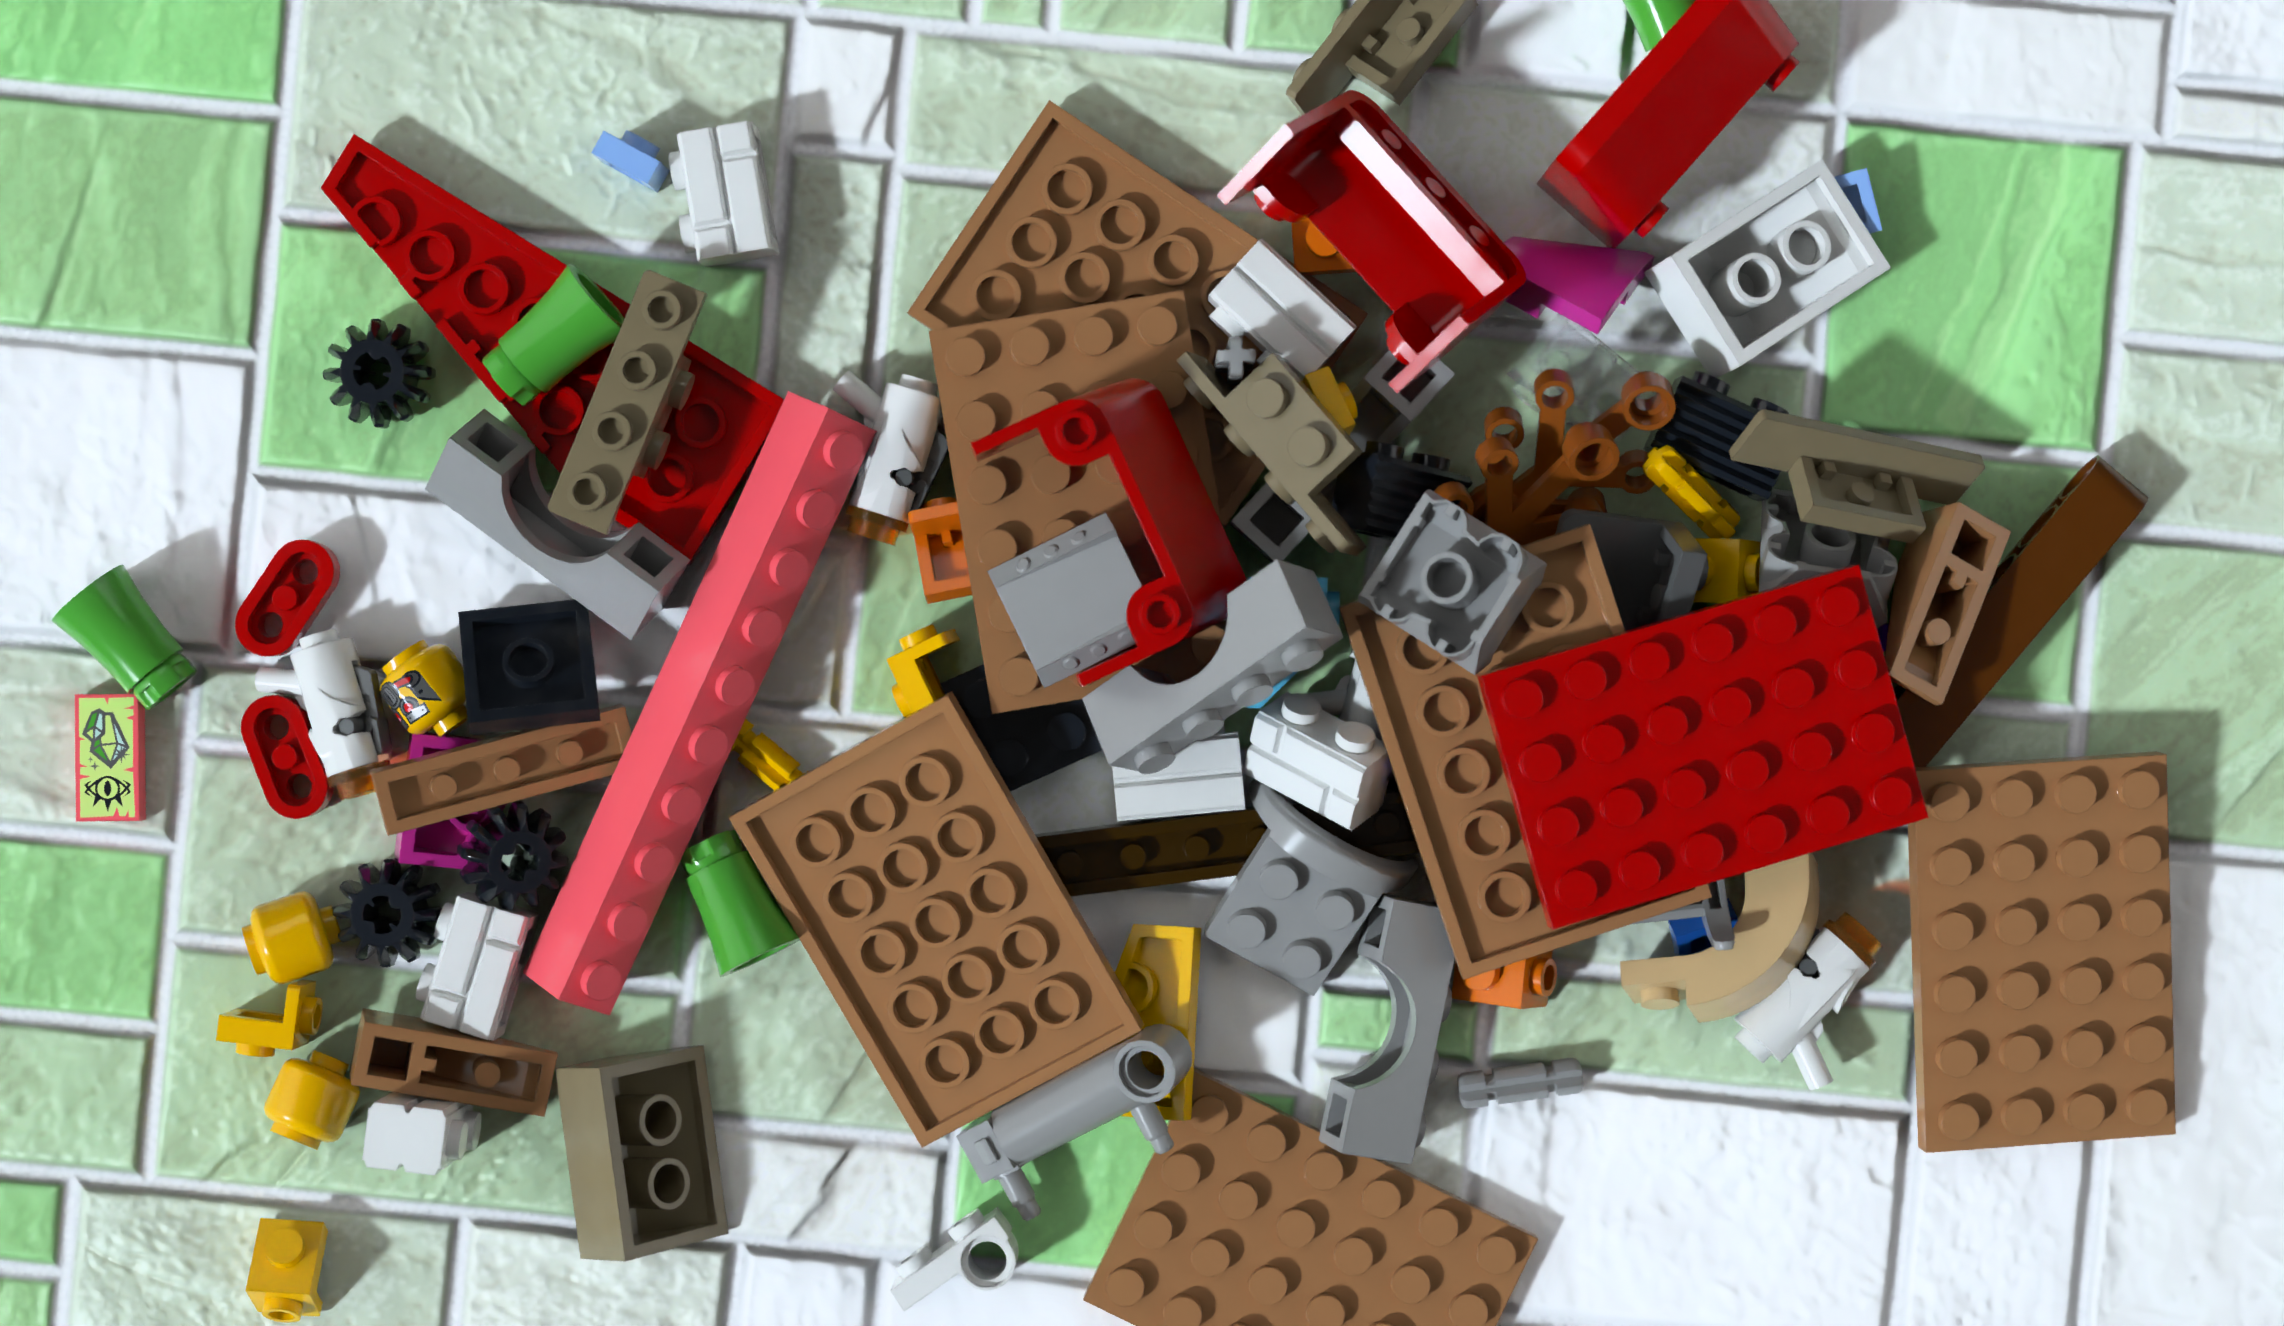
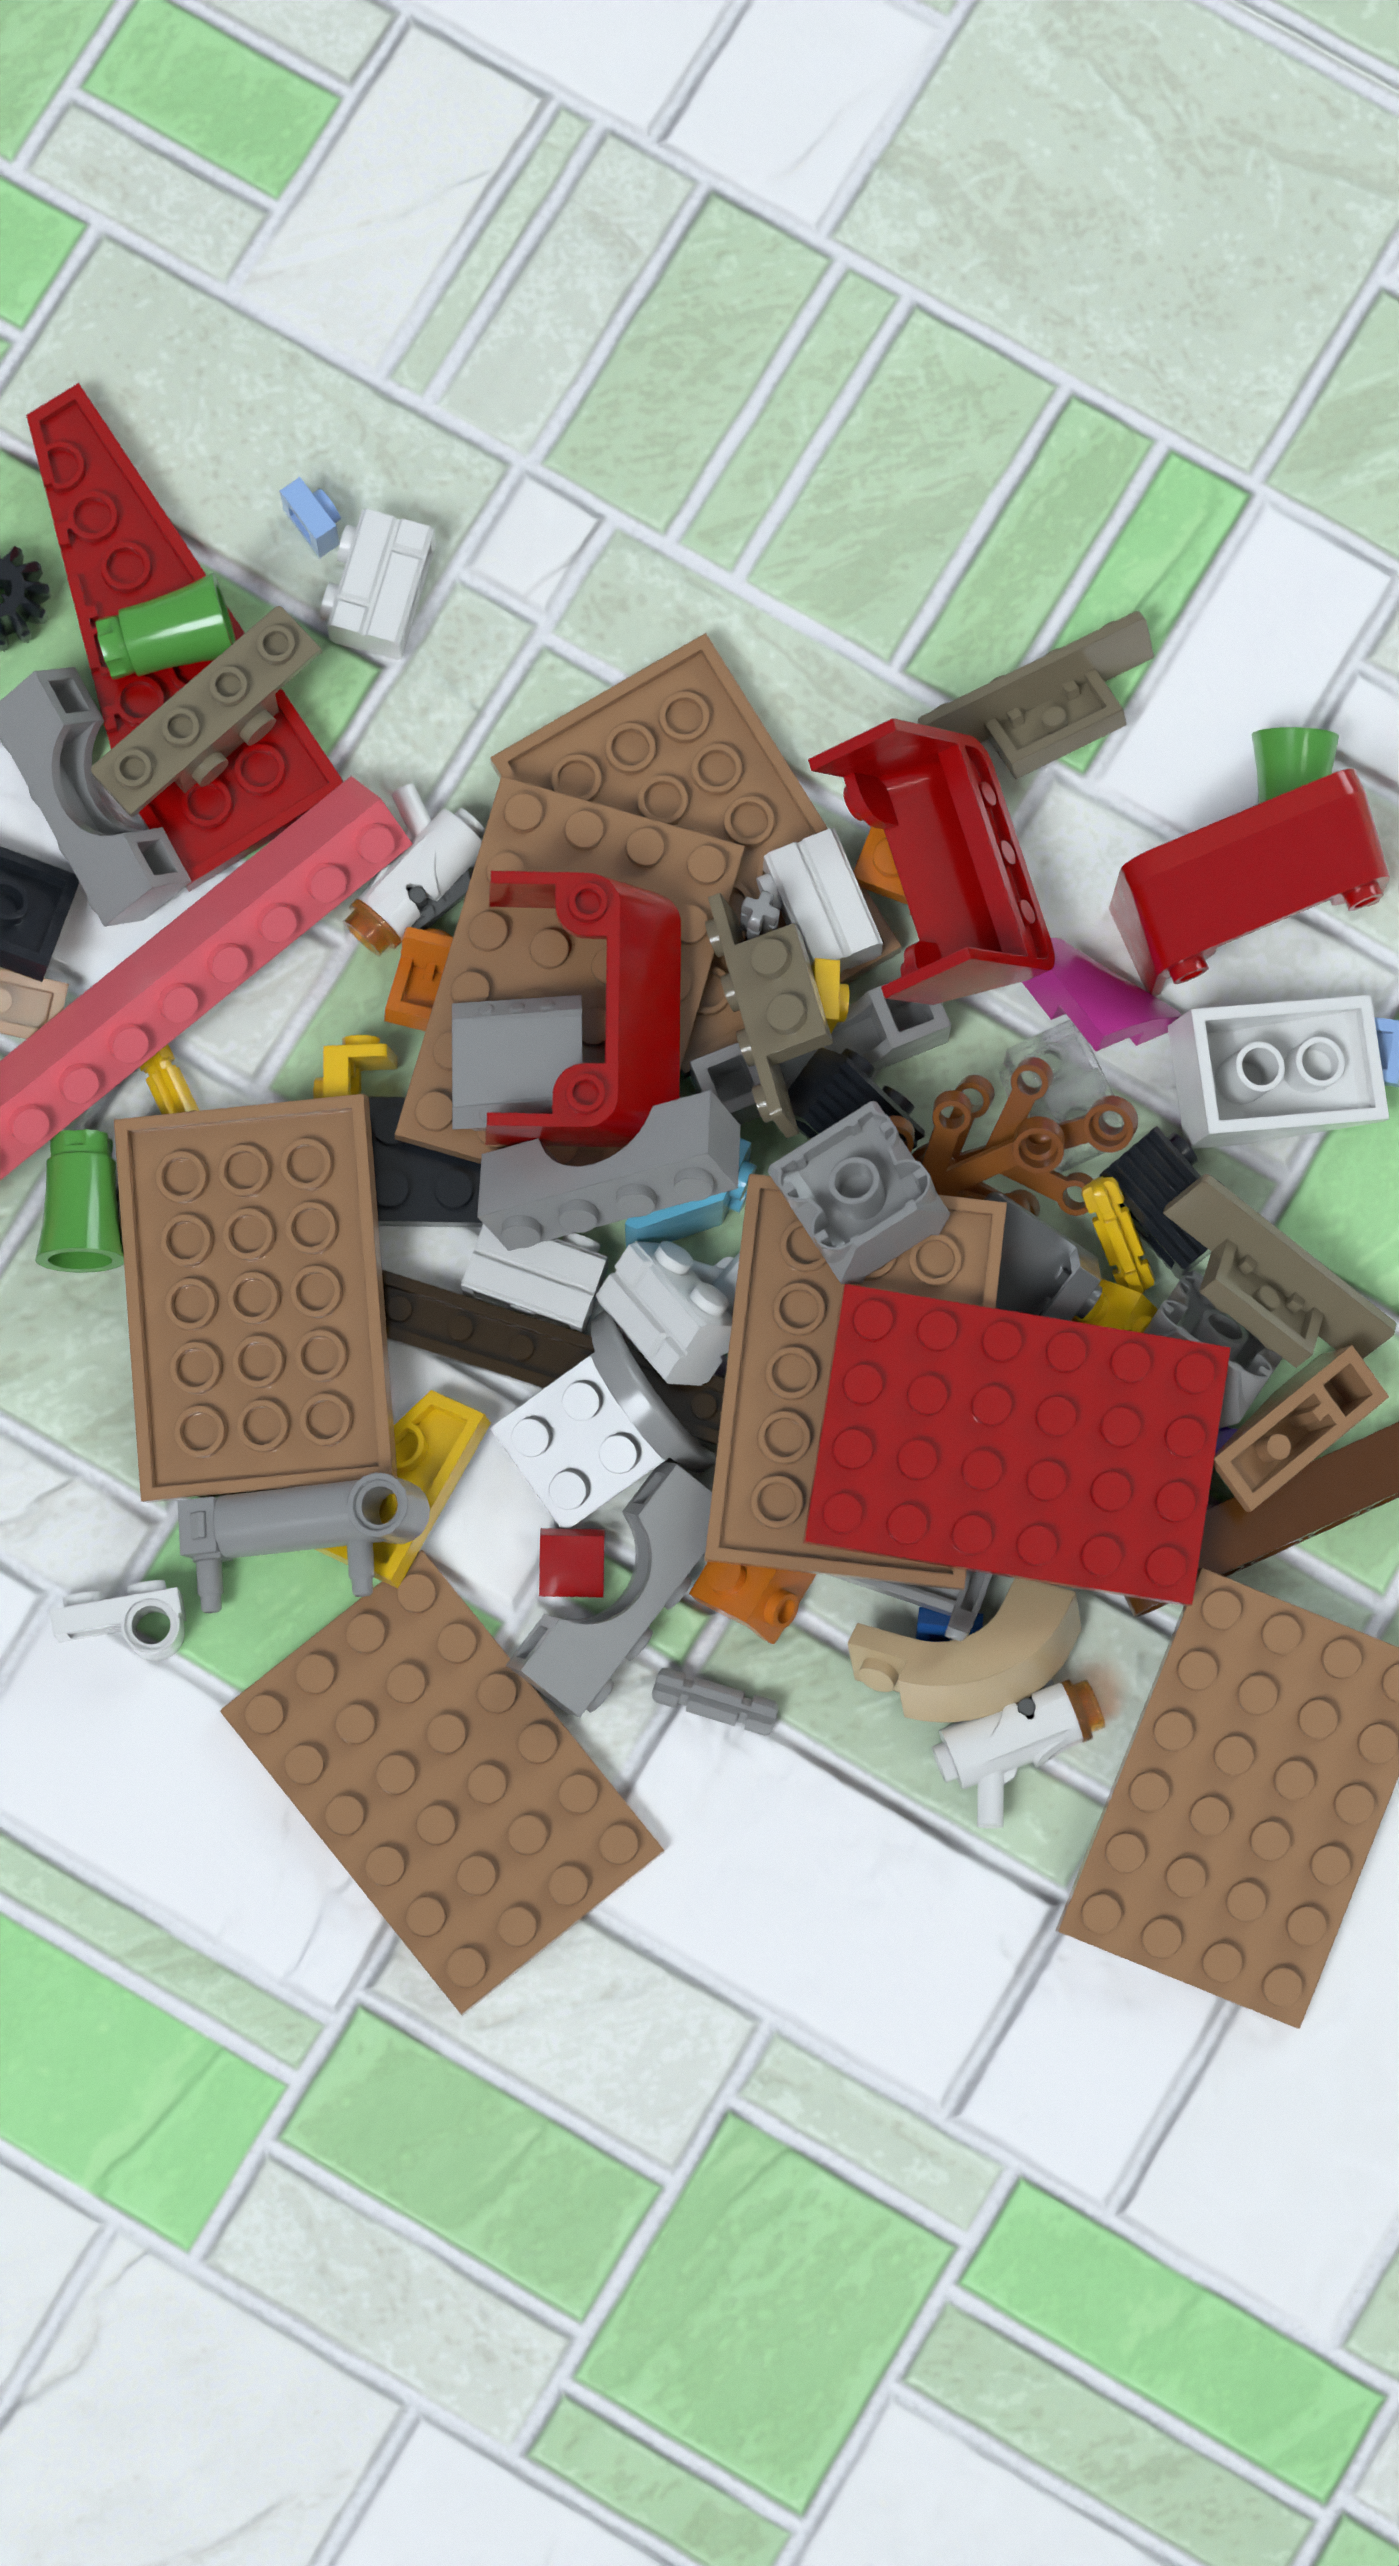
camera: 25 degrees right, 10 degrees down
none -> red tile [539,1528,605,1598]

